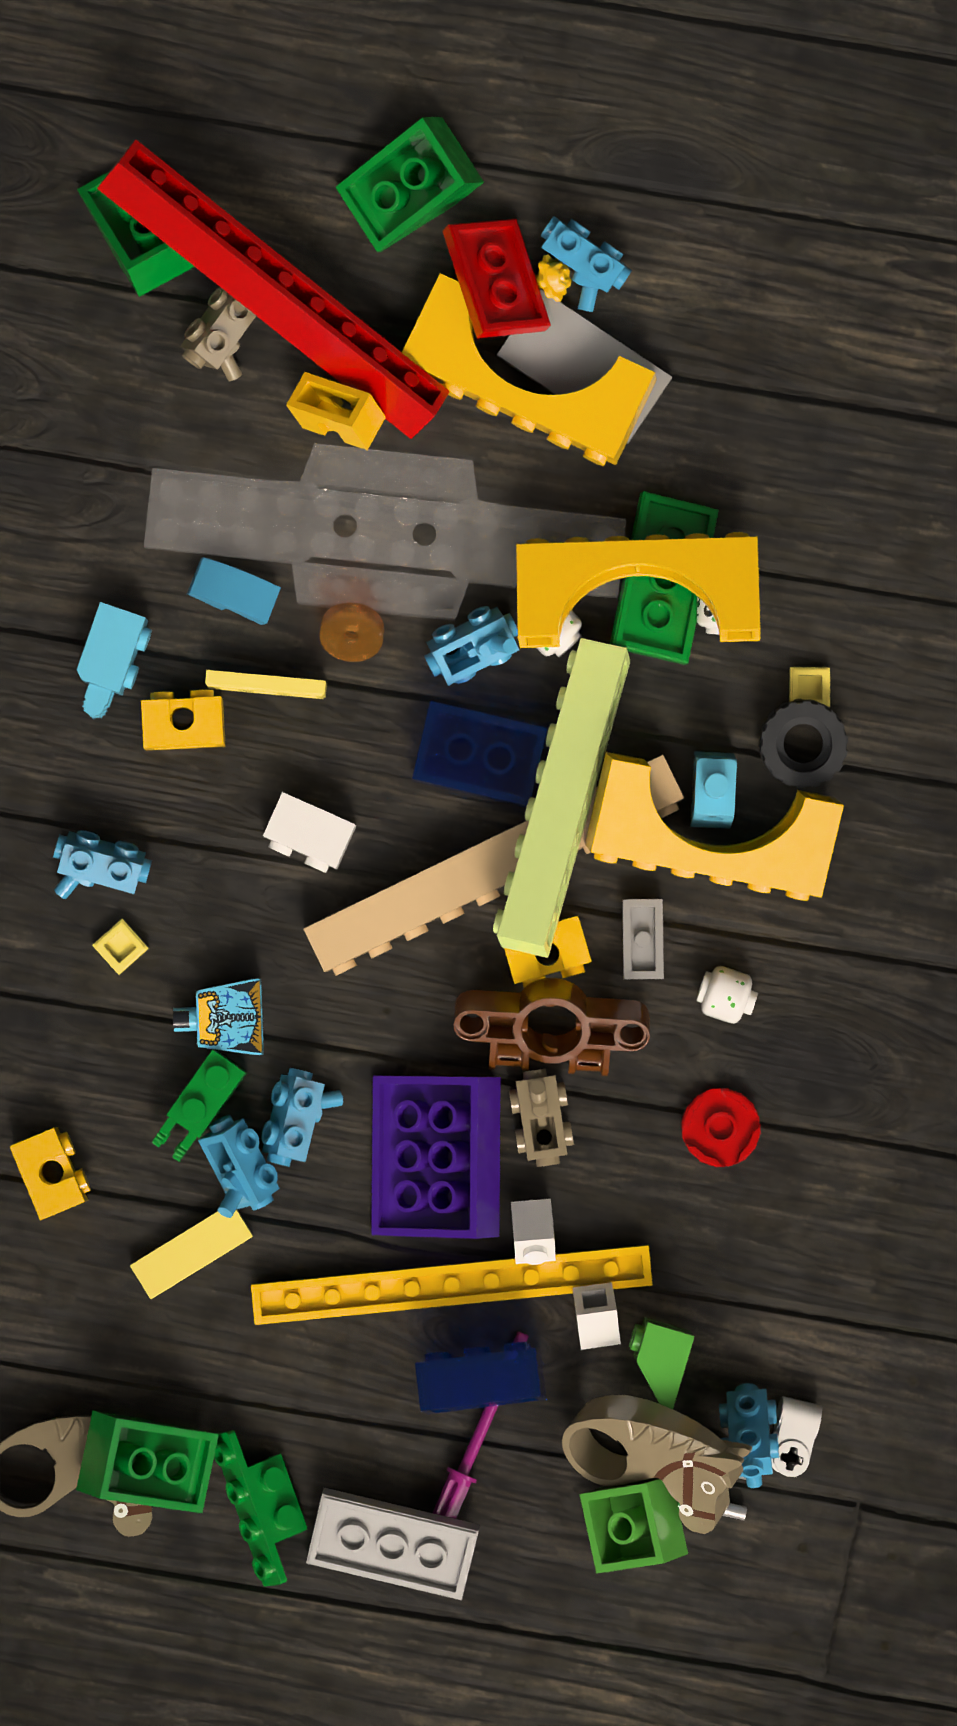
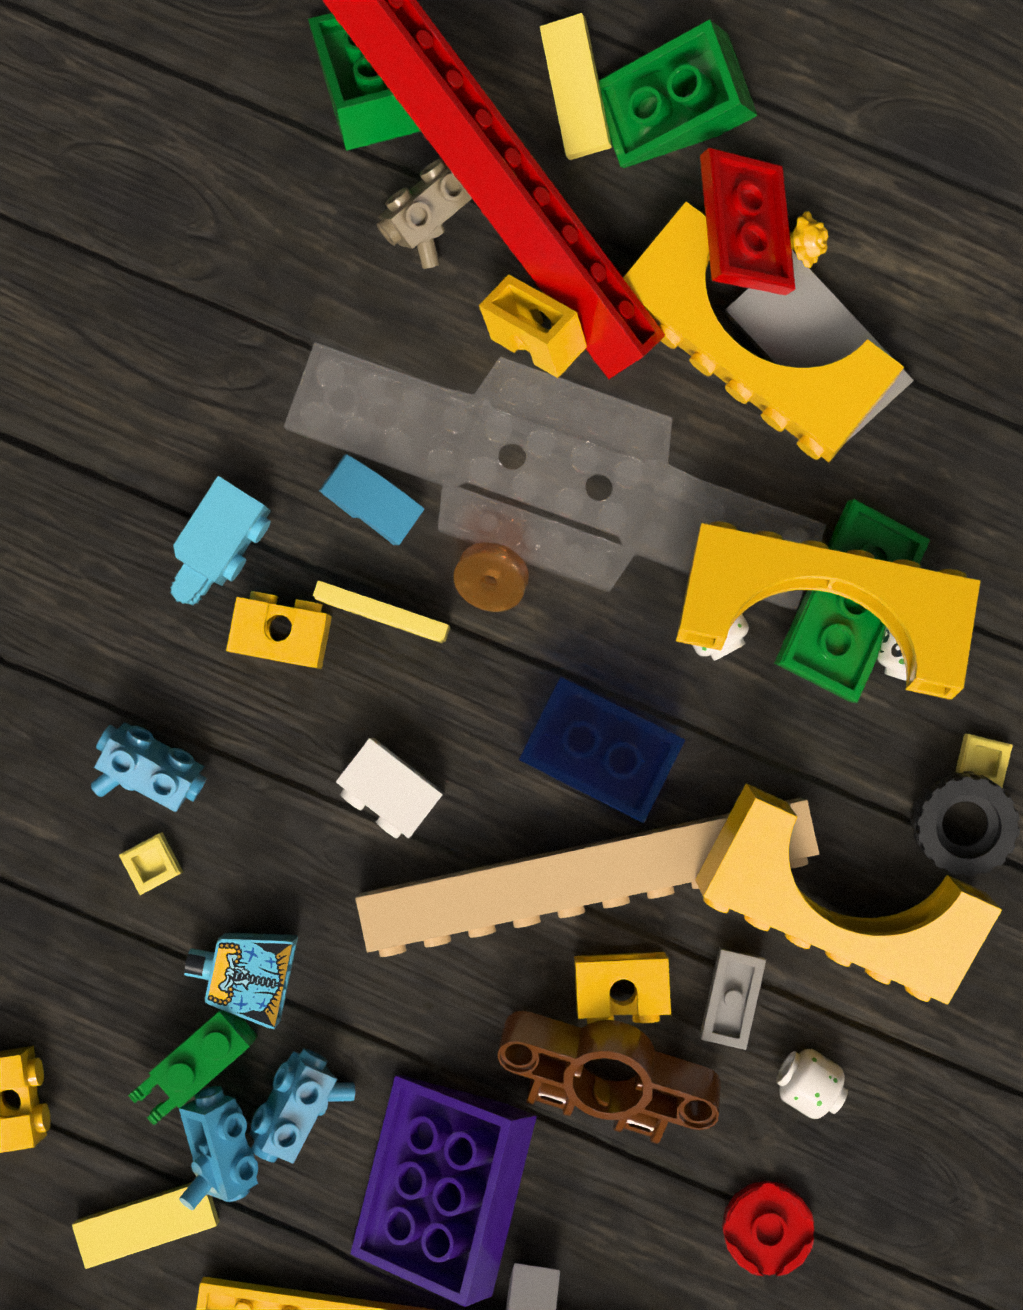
camera: 20 degrees right, 0 degrees up
dark azure brick [424,606,519,686] -> none
yellowish green brick [493,638,630,958] -> none
dark tan brick [509,1068,574,1167] -> none
dark azure brick [541,216,632,312] -> none
medium azure torso [690,751,737,829] -> none
none -> light yellow tile [540,13,612,160]

